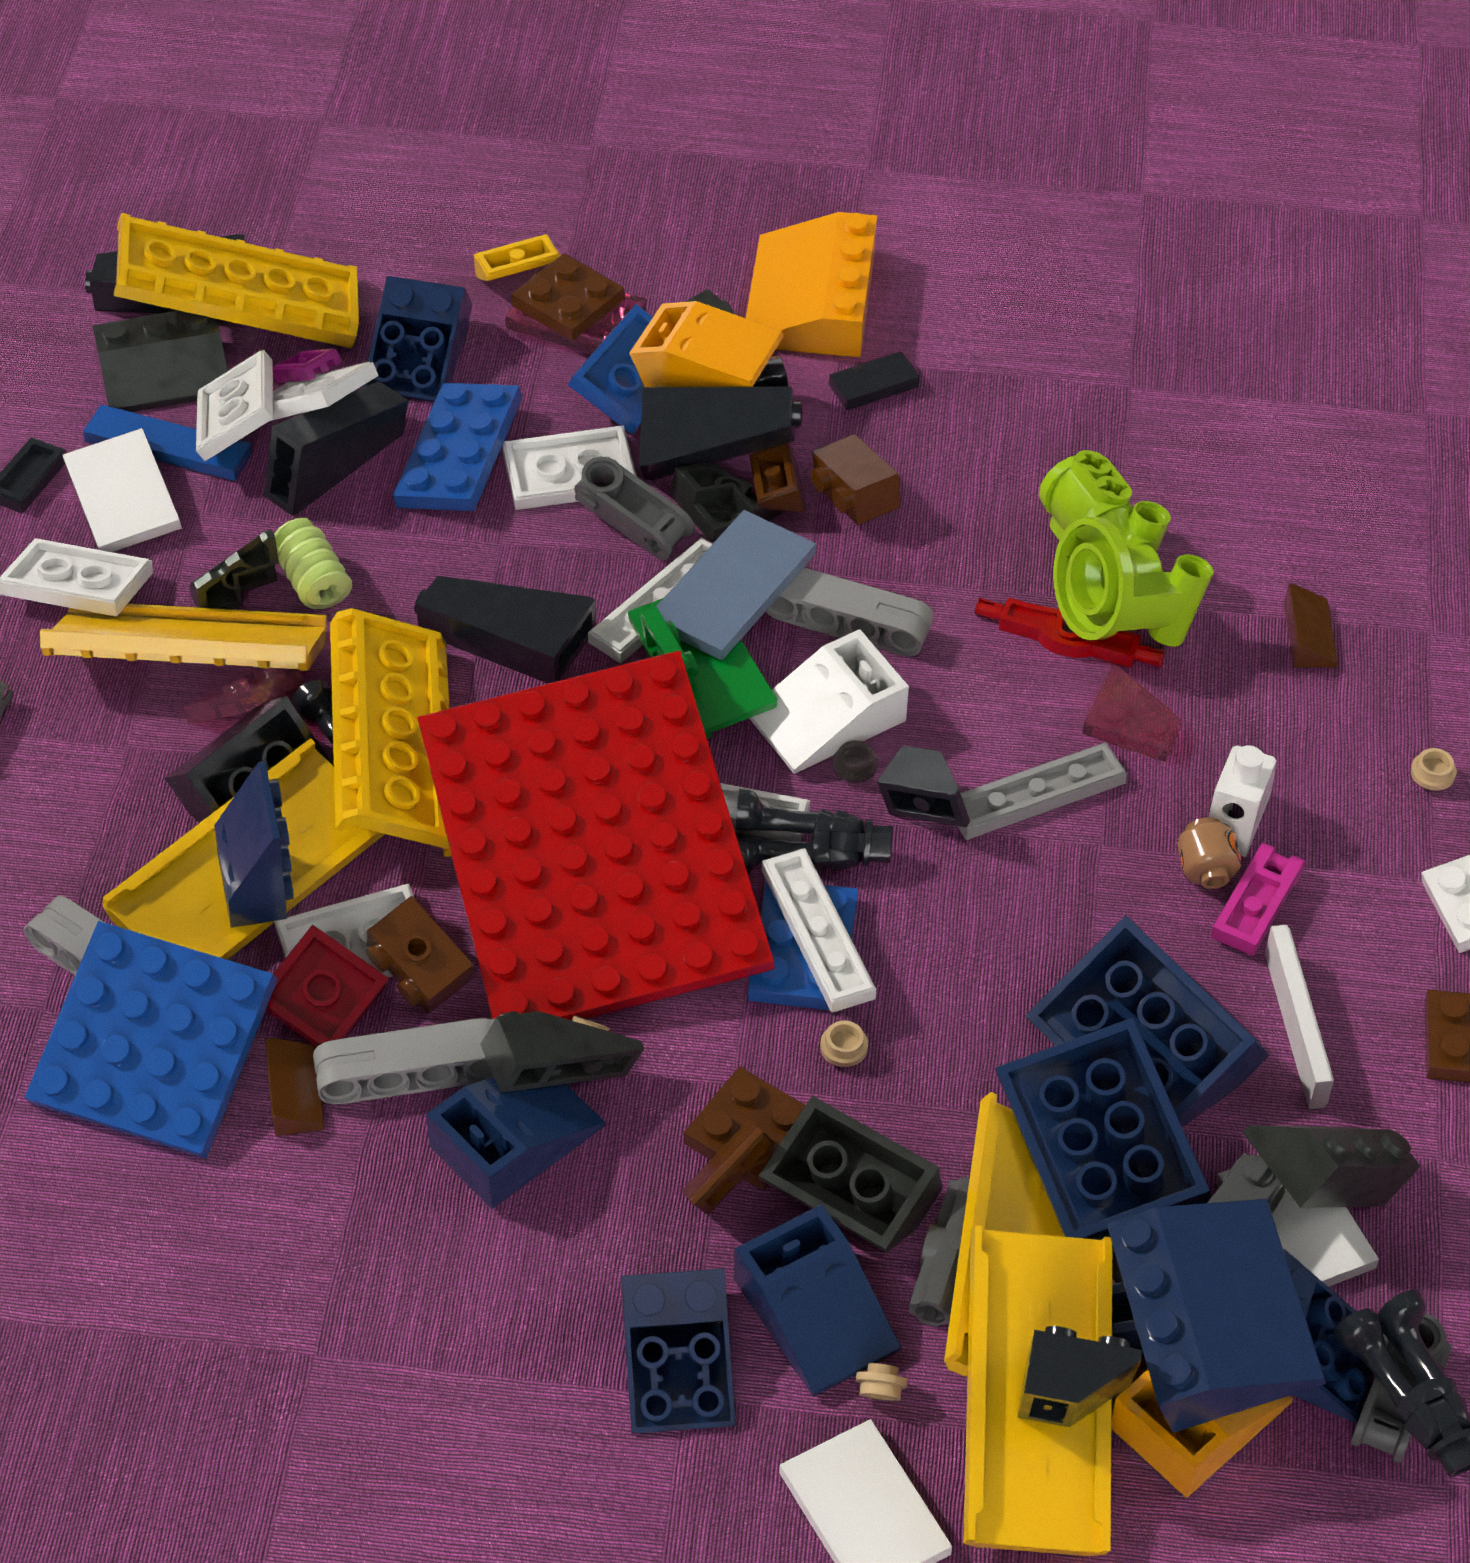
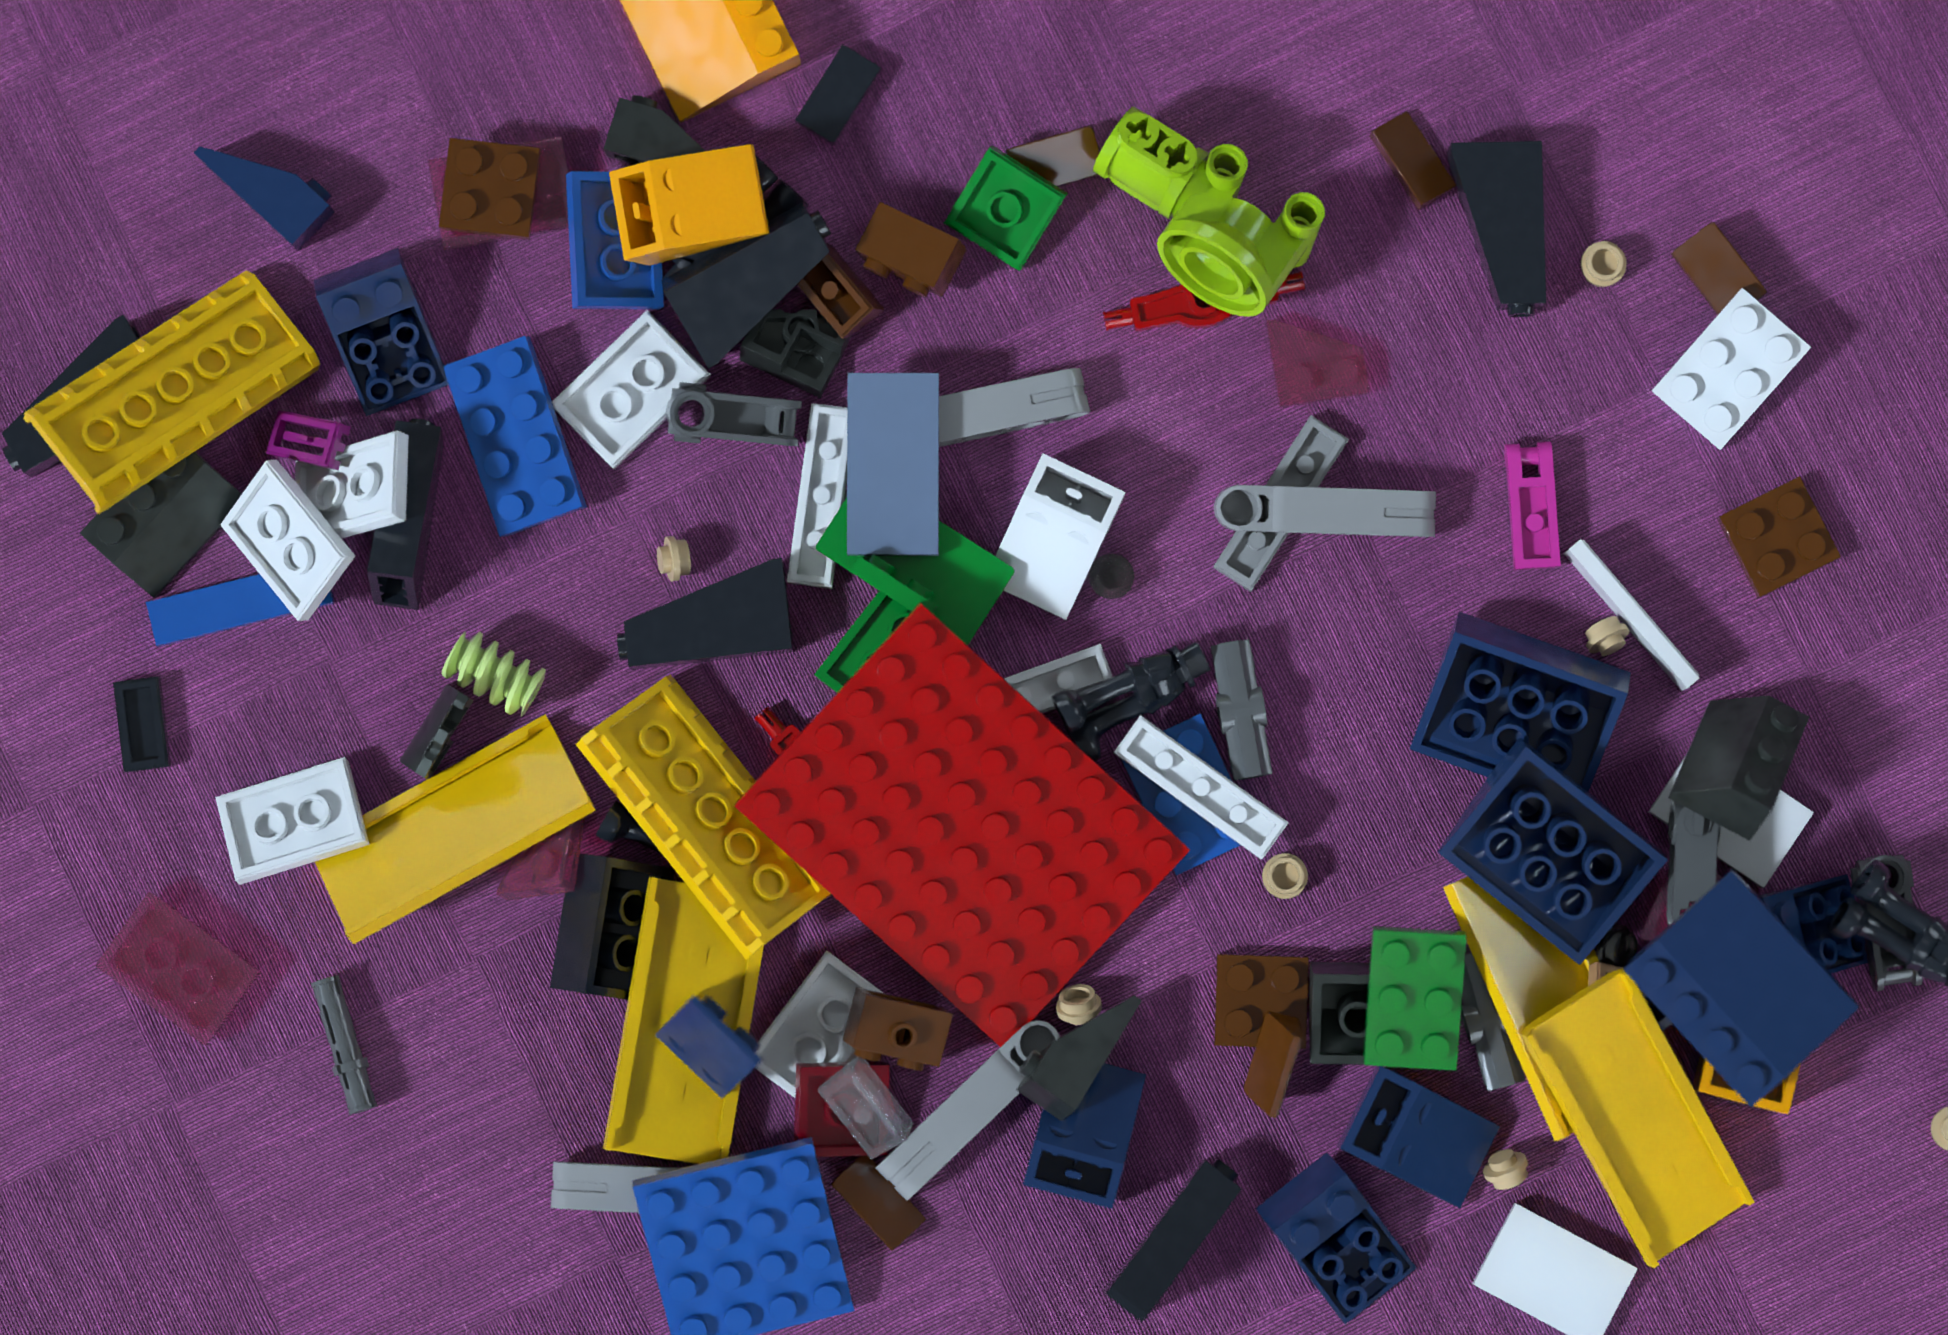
camera: 30 degrees left, 35 degrees up
white tile [63,428,182,552] -> none
yellow slope [473,234,561,281] -> none
black slope [877,745,970,828] -> none
black slope [1017,1326,1142,1427] -> none
medium nougat head [1177,817,1242,889] -> none
white torso [1209,746,1277,857] -> none
none -> dark blue slope [194,146,335,251]
none -> tan plate [657,536,691,582]
none -> clear slope [817,1056,913,1160]
none -> green tile [944,145,1068,271]
none -> slope [1005,125,1099,187]
none -> black slope [1103,1158,1242,1322]
none -> dark grey piece [1210,639,1273,781]
none -> light grey piece [1213,485,1436,537]
none -> green plate [1363,926,1466,1070]
none -> black slope [1447,141,1546,317]
none -> tan plate [1585,616,1630,656]

